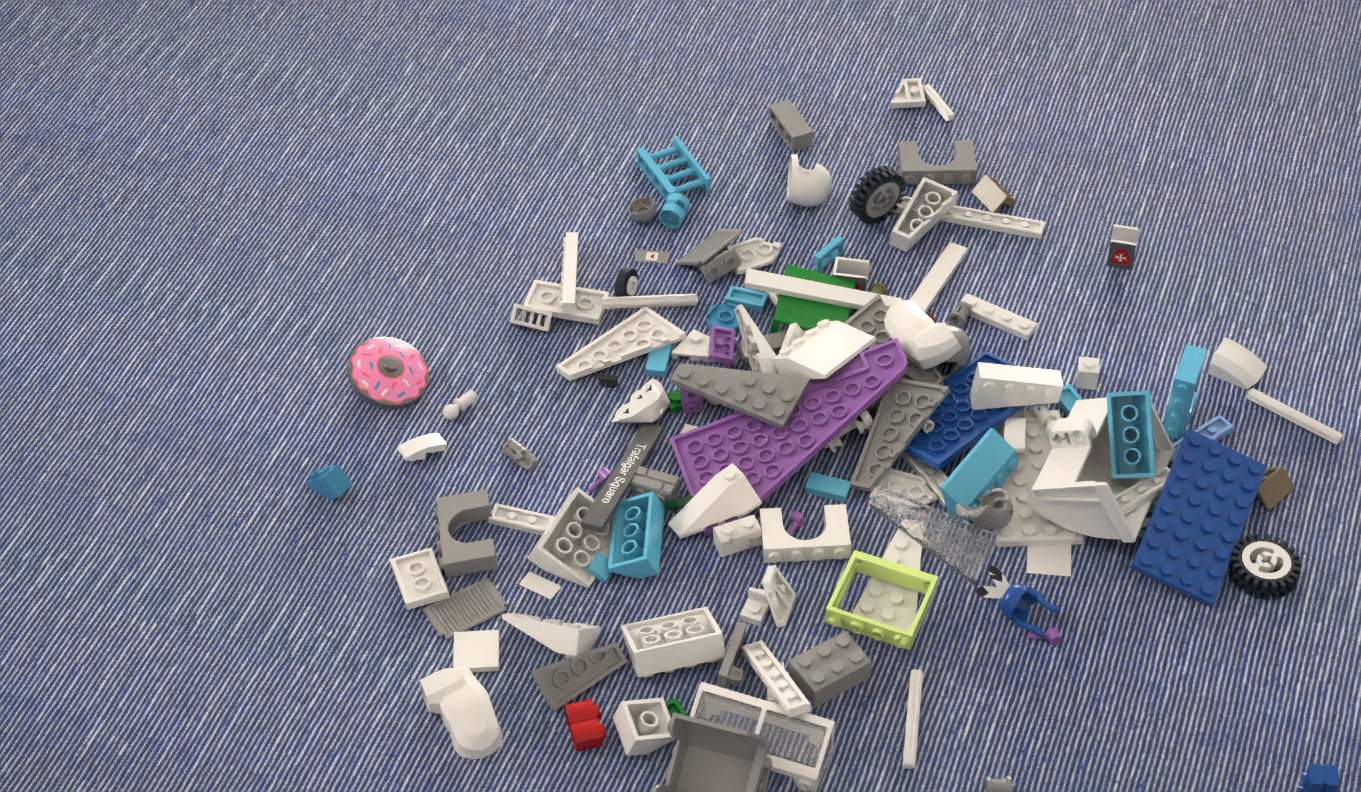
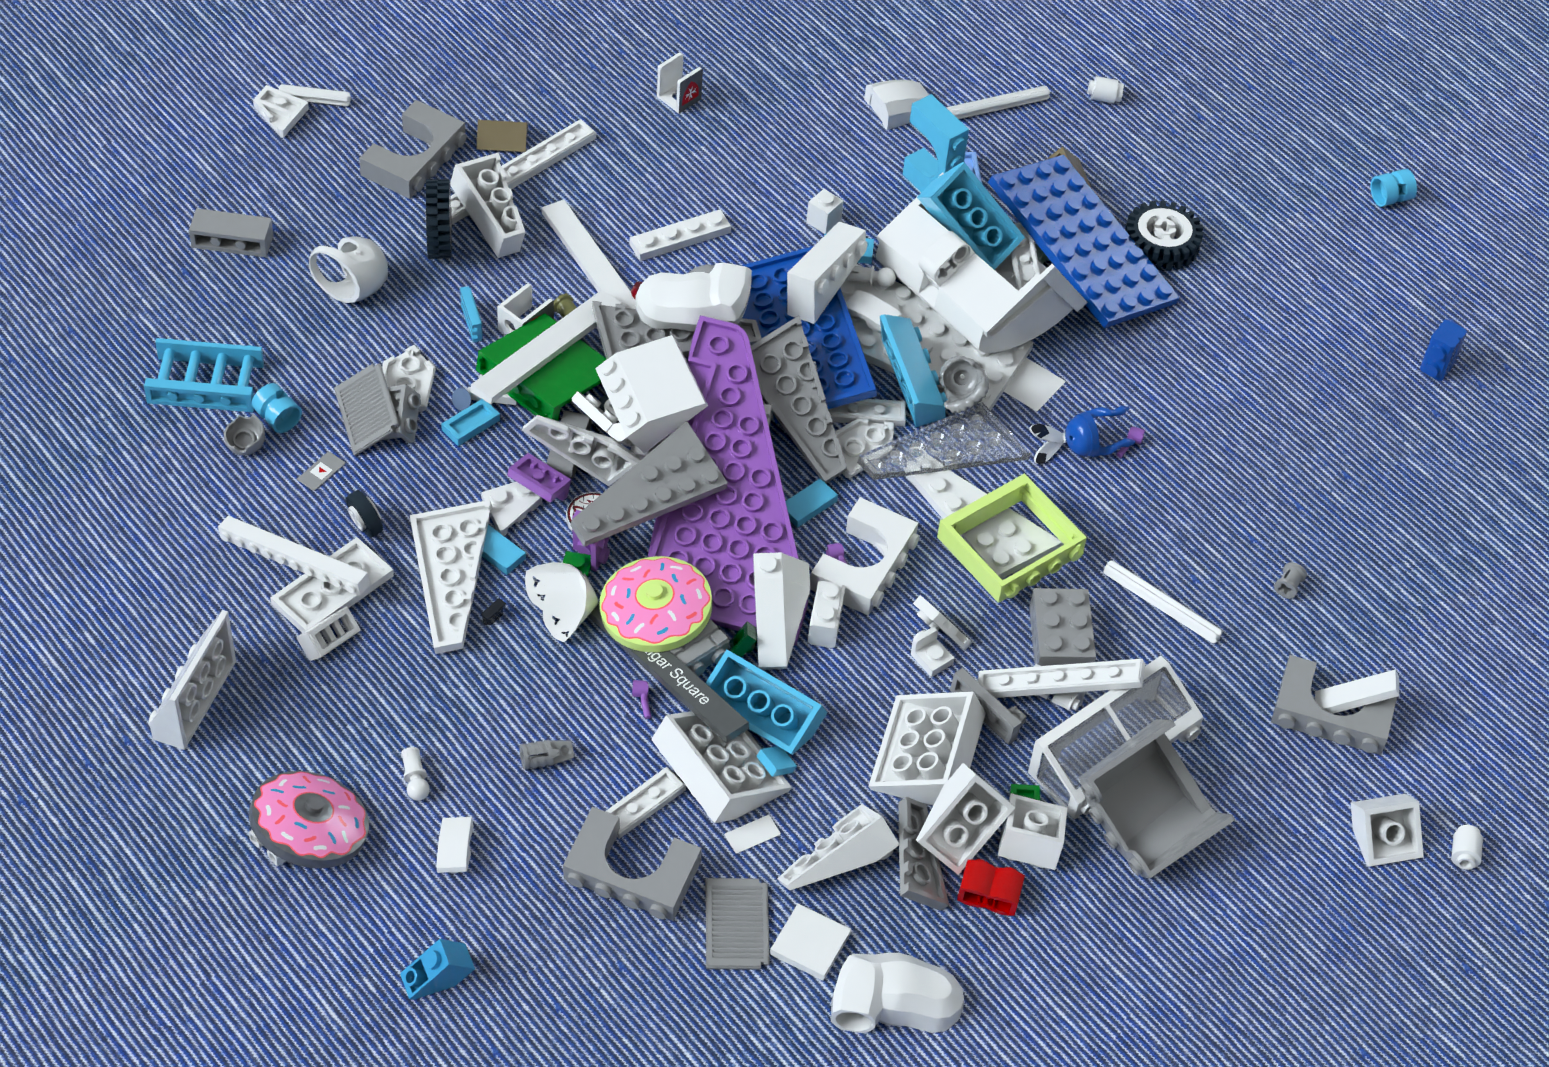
camera: 65 degrees left, 5 degrees up
white tile [390,547,450,610] -> none
white axle [601,294,698,309] -> none
dark azure tile [706,303,740,333] -> none
light grey bush [948,301,973,327] -> none
none -> white slope [148,610,236,750]
none -> dish [600,556,713,652]
none -> white slope [916,763,1016,875]

